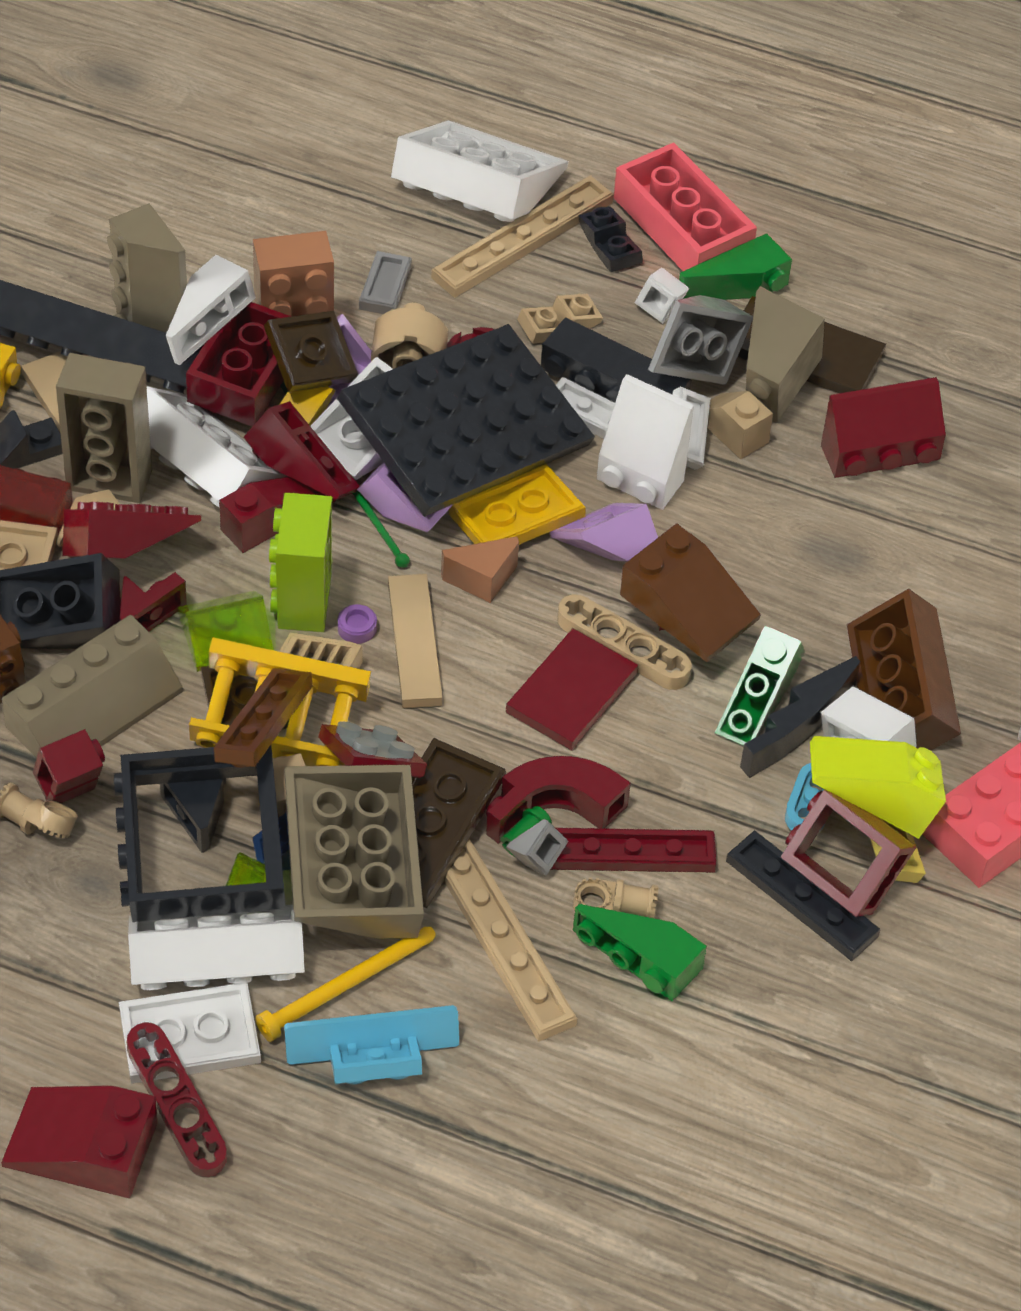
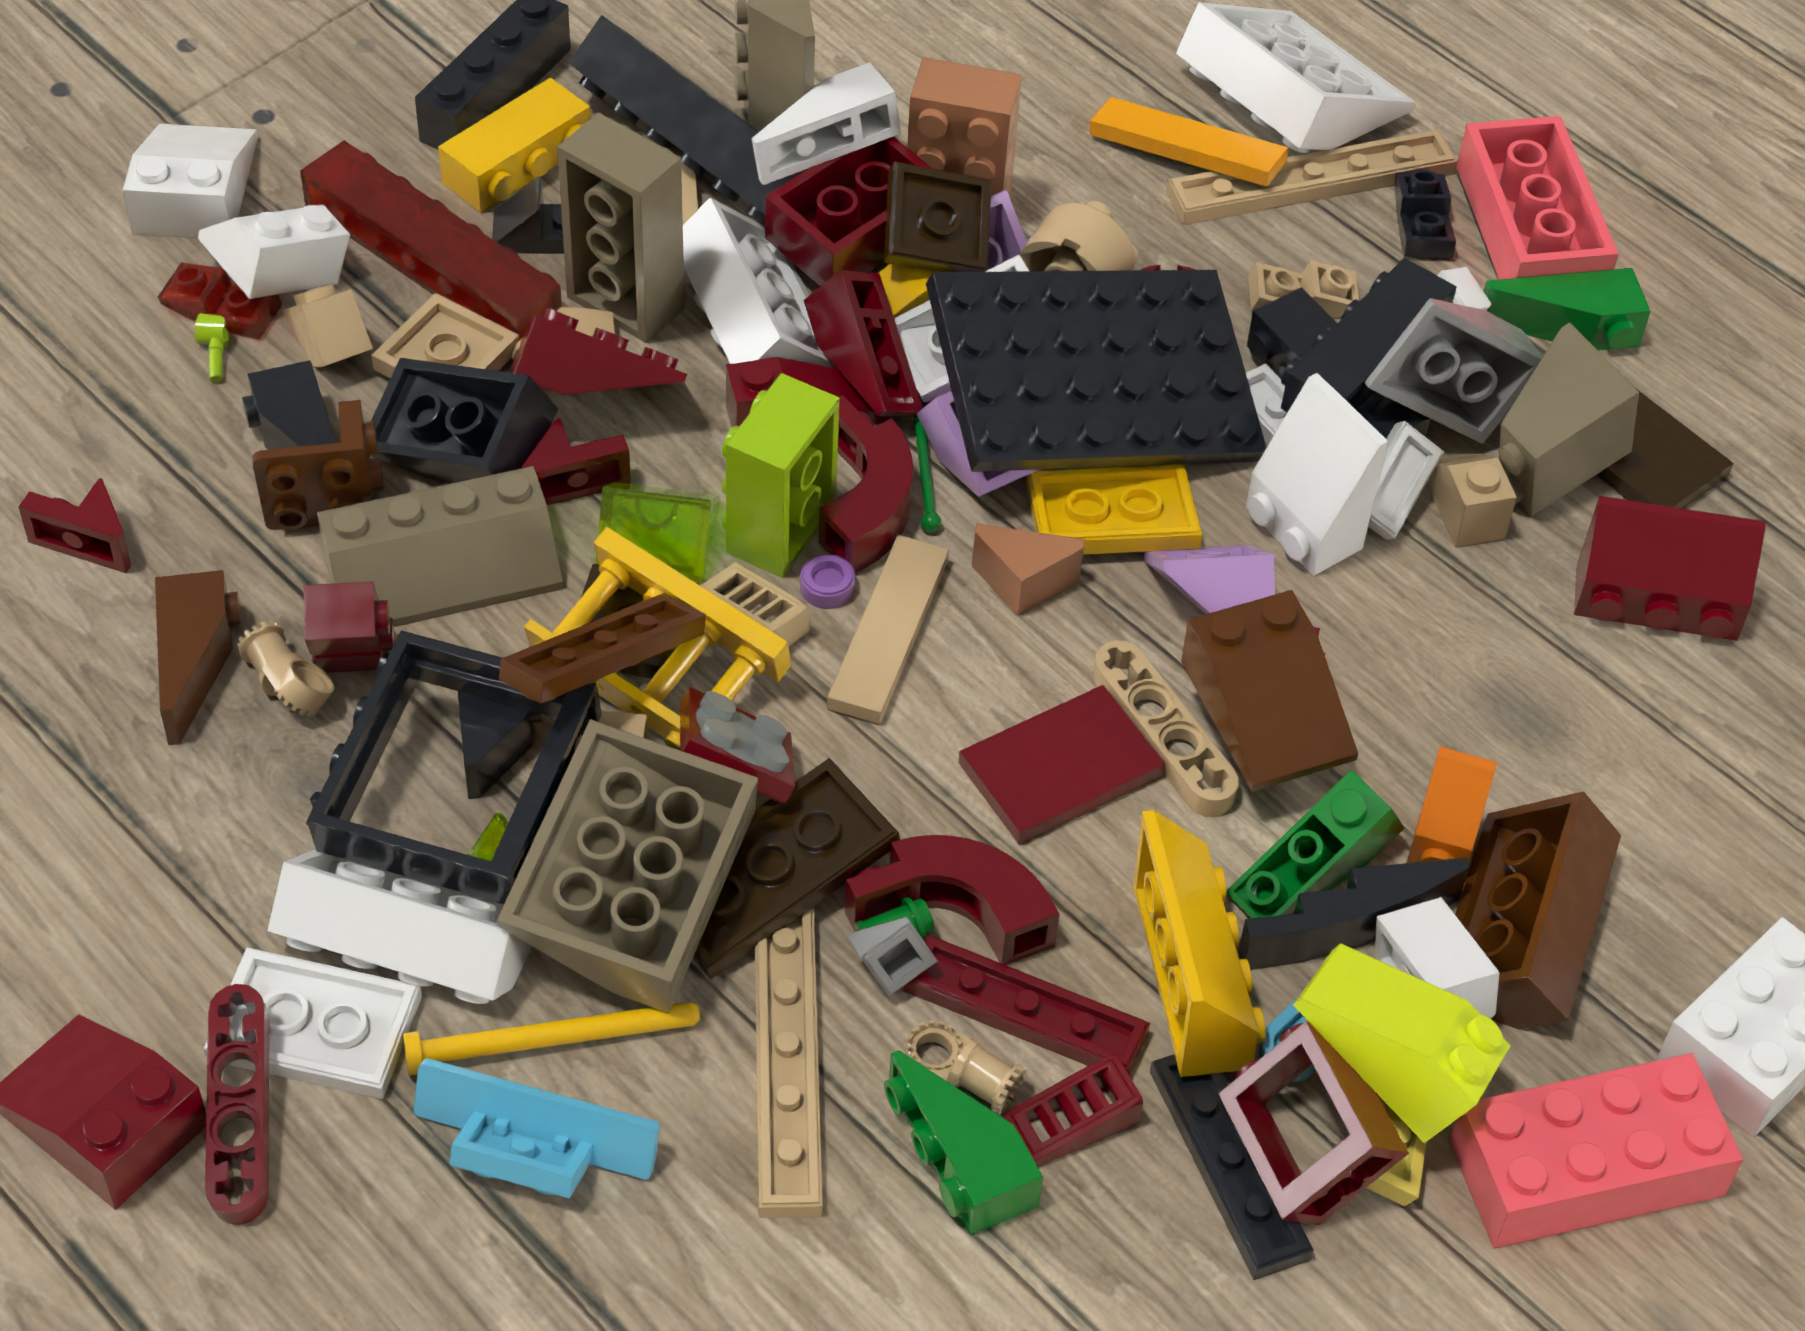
camera: 25 degrees right, 0 degrees up
light grey tile [359,251,412,314] -> none
none -> dark red arch [818,395,913,574]
none -> dark red slope [1002,1054,1143,1166]
none -> light orange tile [1089,97,1288,187]
none -> yellow slope [1133,810,1266,1077]
none -> black brick [1280,257,1457,413]
none -> orange slope [1406,746,1497,863]

